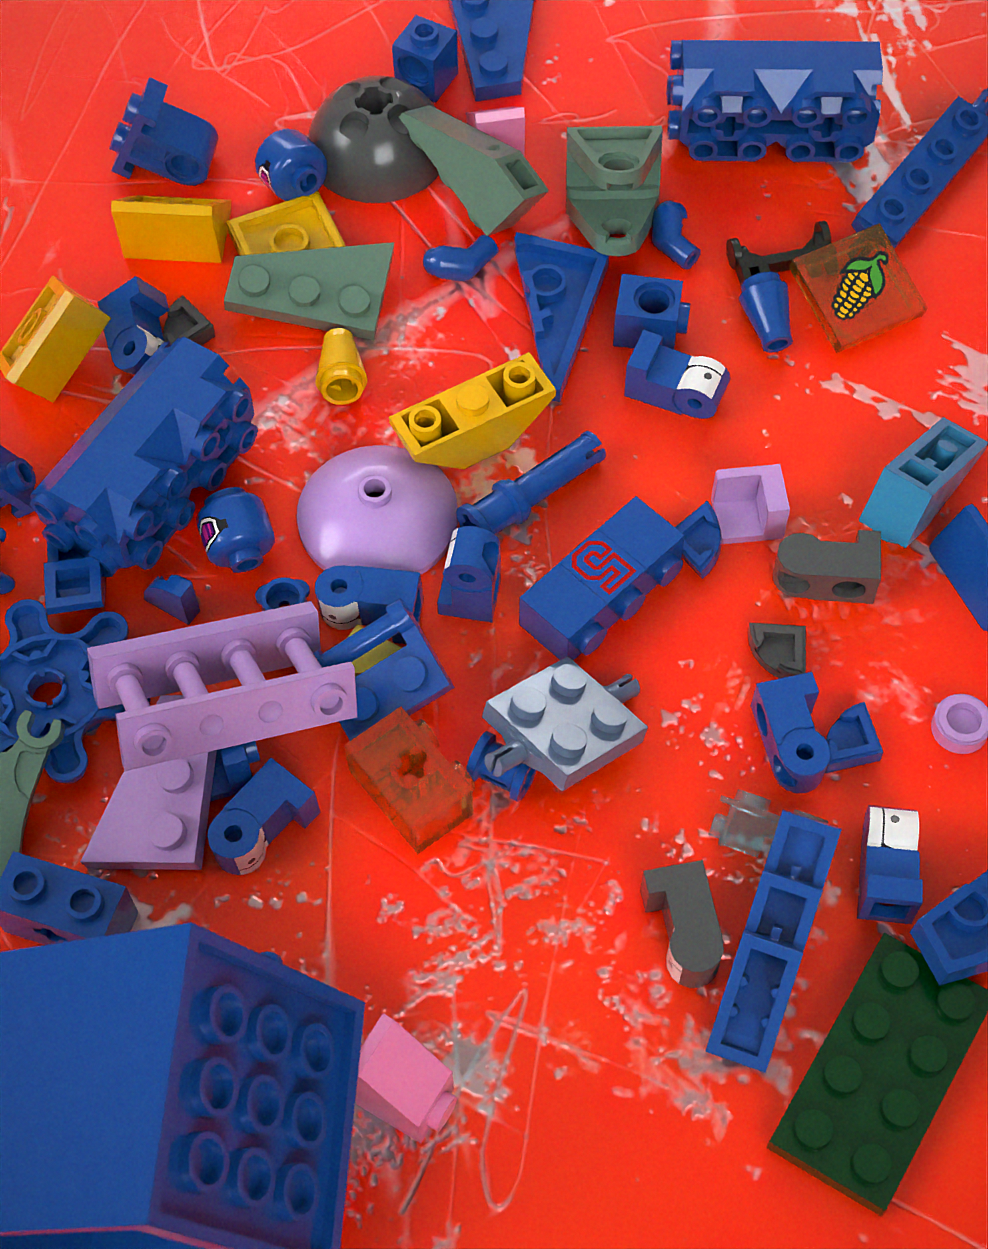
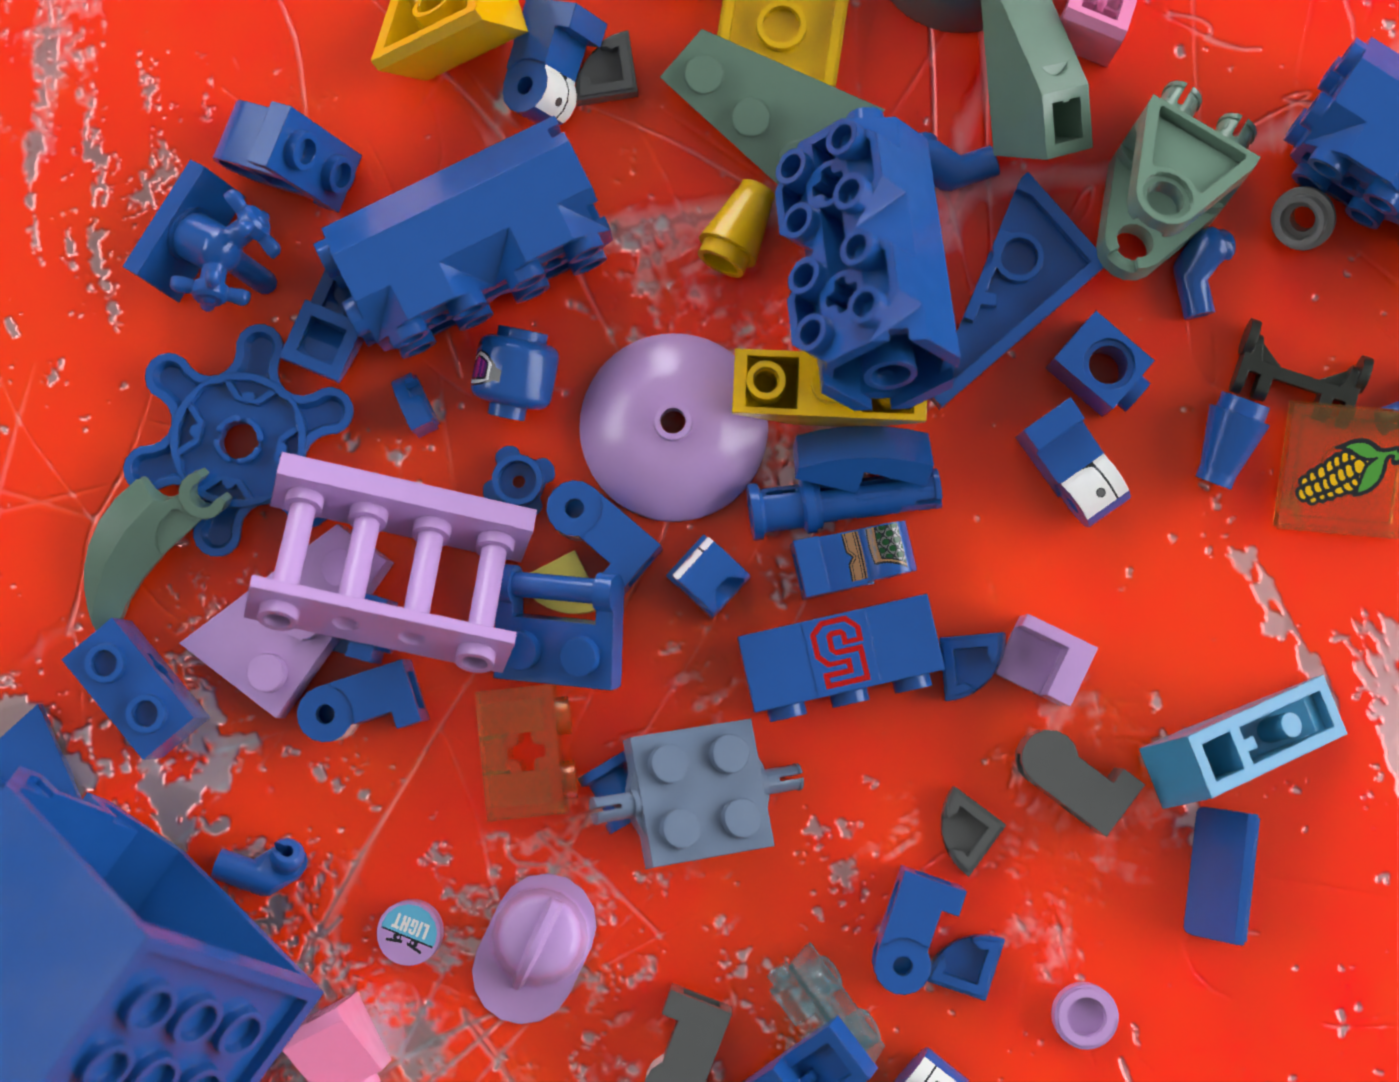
camera: 35 degrees right, 25 degrees up
none -> tile [377,899,444,966]
none -> lavender piece [472,873,596,1024]
none -> blue brick [775,107,961,411]
none -> blue leg [790,521,917,600]
none -> blue slope [793,426,934,493]
none -> light grey plate [1271,186,1336,250]

